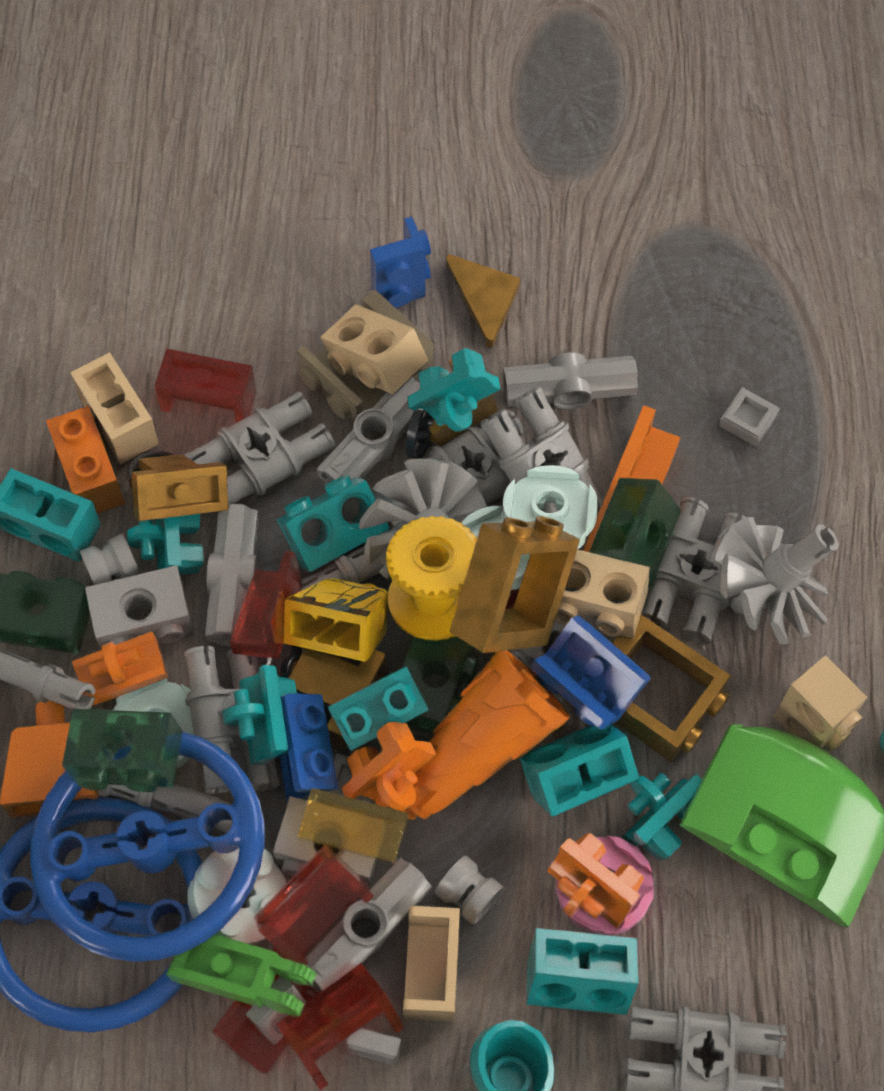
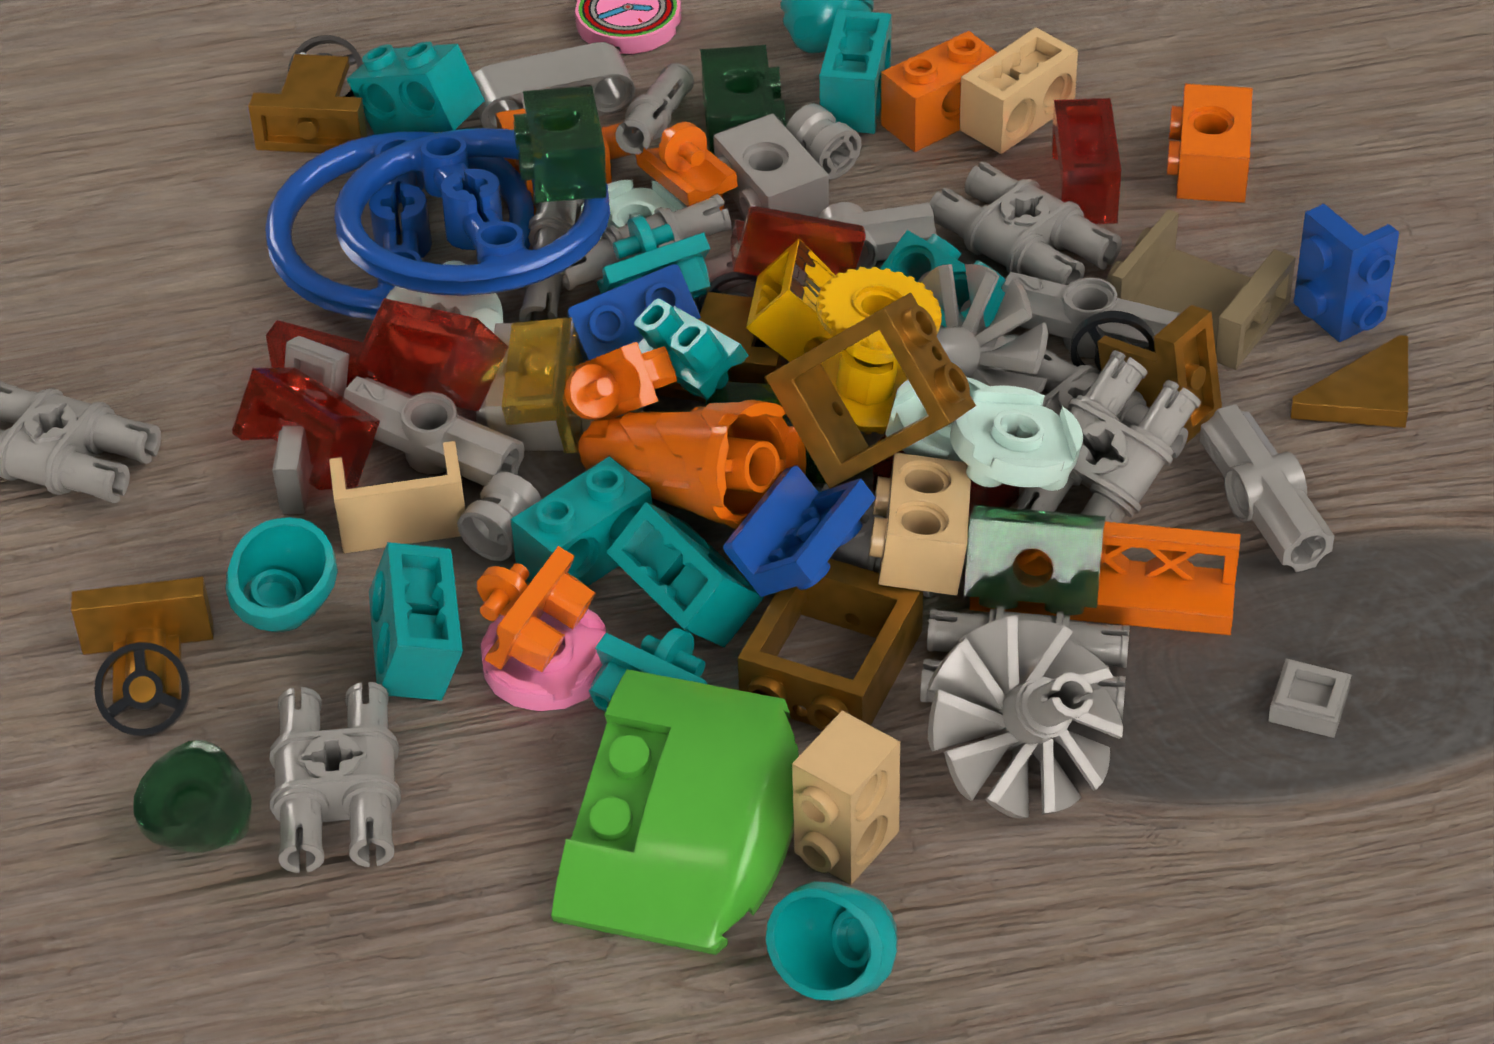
camera: 80 degrees right, 20 degrees down
teal hips [127,514,204,575] -> none
pearl gold piece [128,451,228,521] -> none
bright green hinge [166,934,316,1016] -> none
tan brick [320,304,428,395] -> none
teal hips [407,348,500,432] -> none
none -> teal brick [511,456,652,587]
none -> orange brick [1167,84,1253,203]

